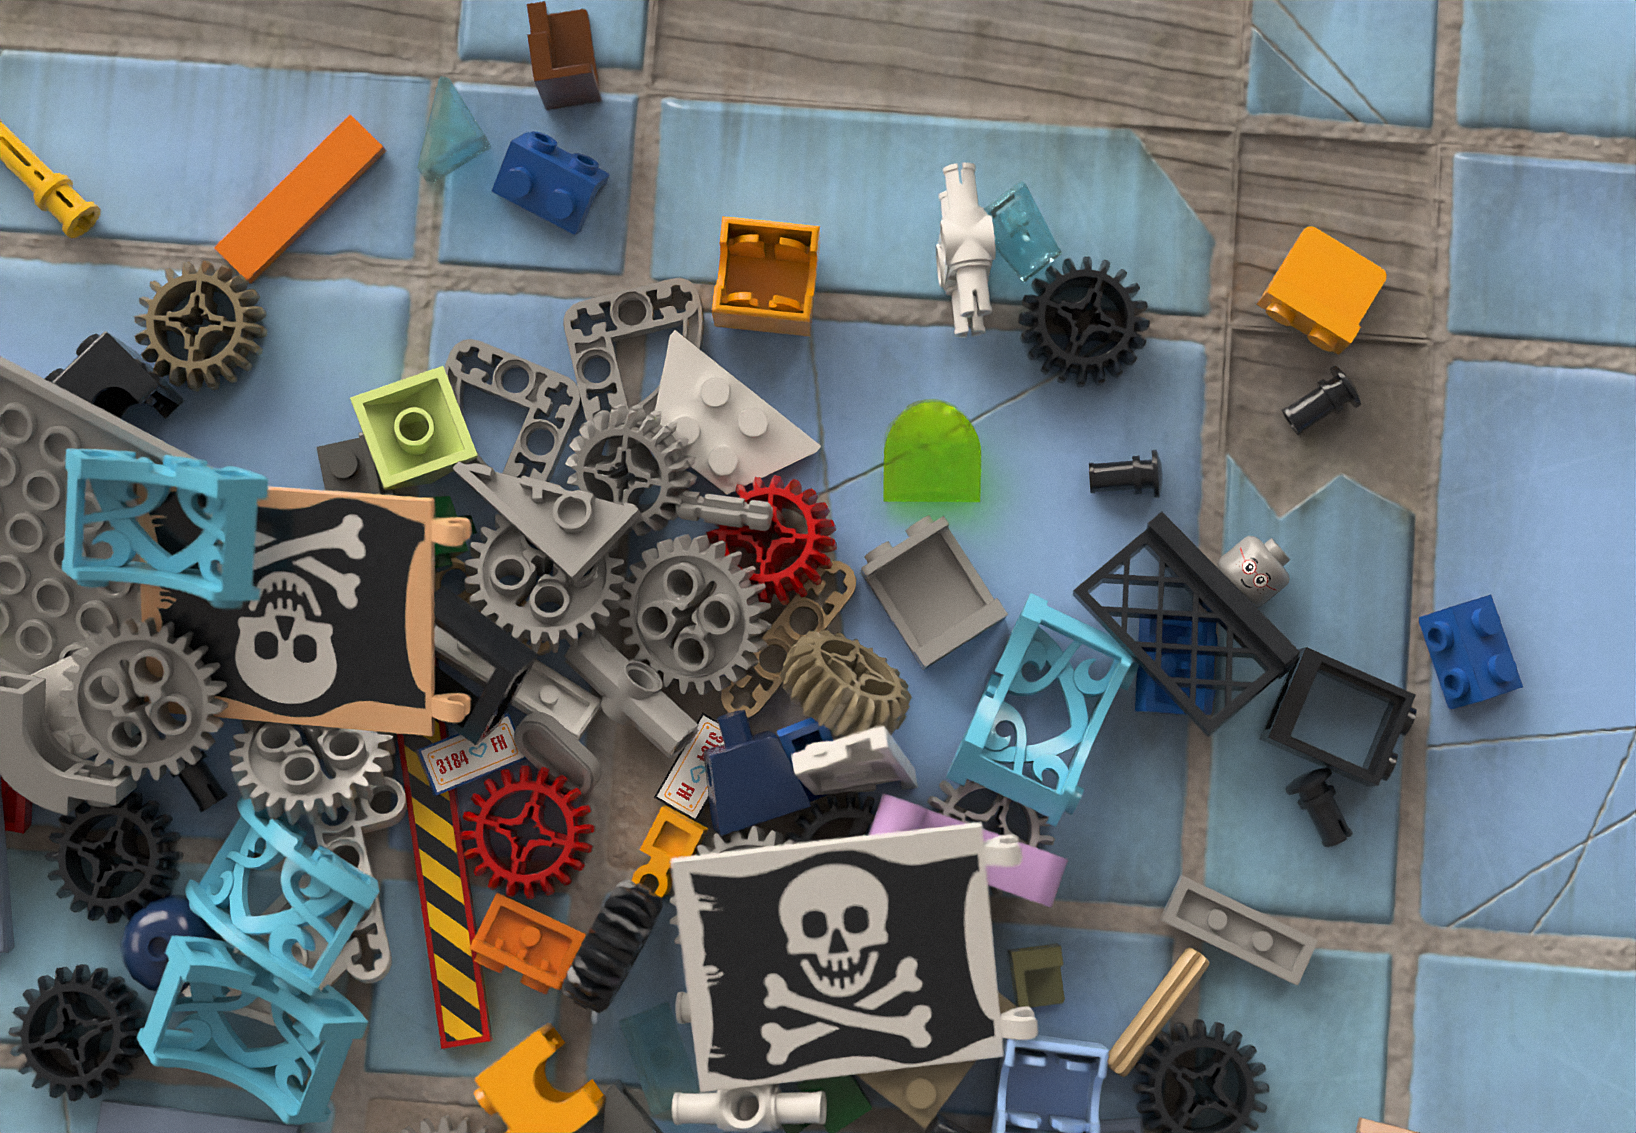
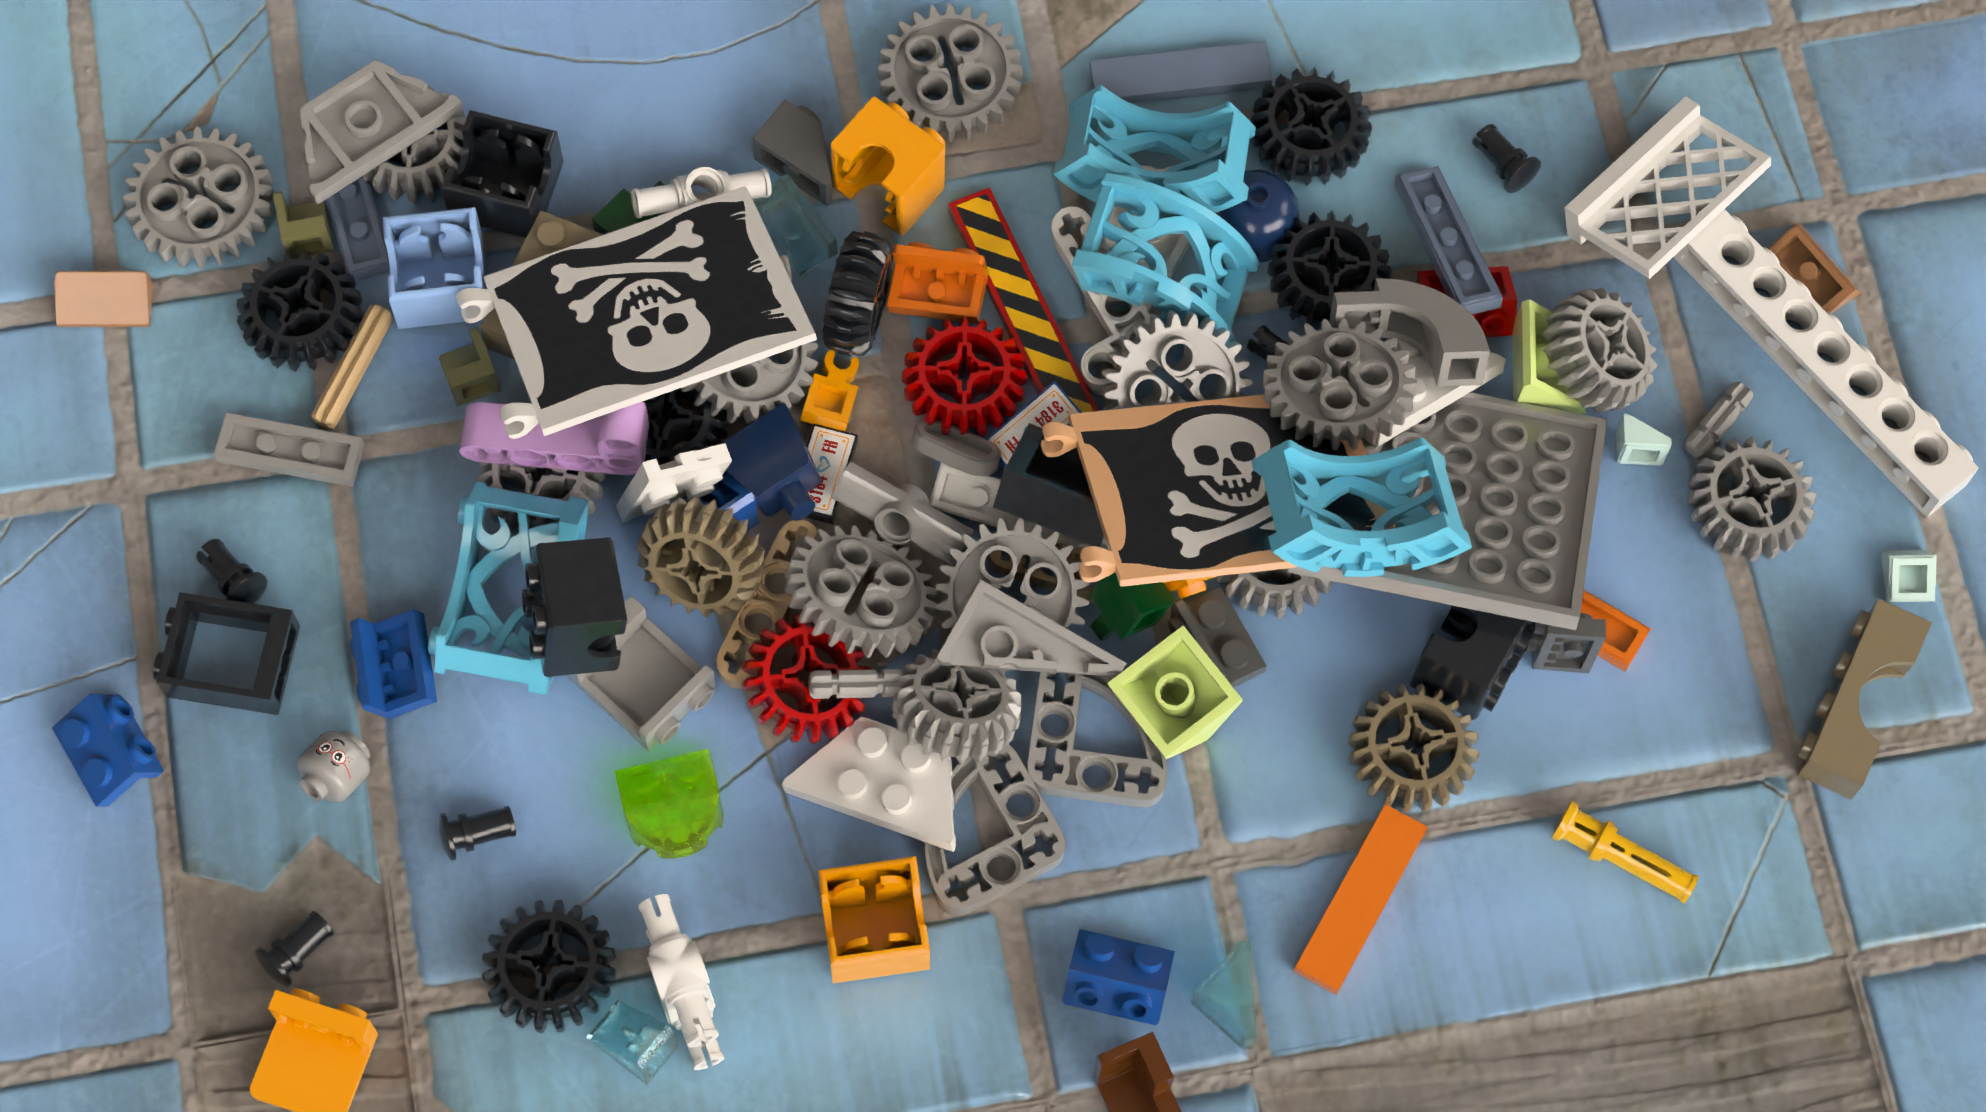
camera: 160 degrees right, 15 degrees down
black fence [1073,511,1300,737] -> none
none -> black piece [522,537,627,677]

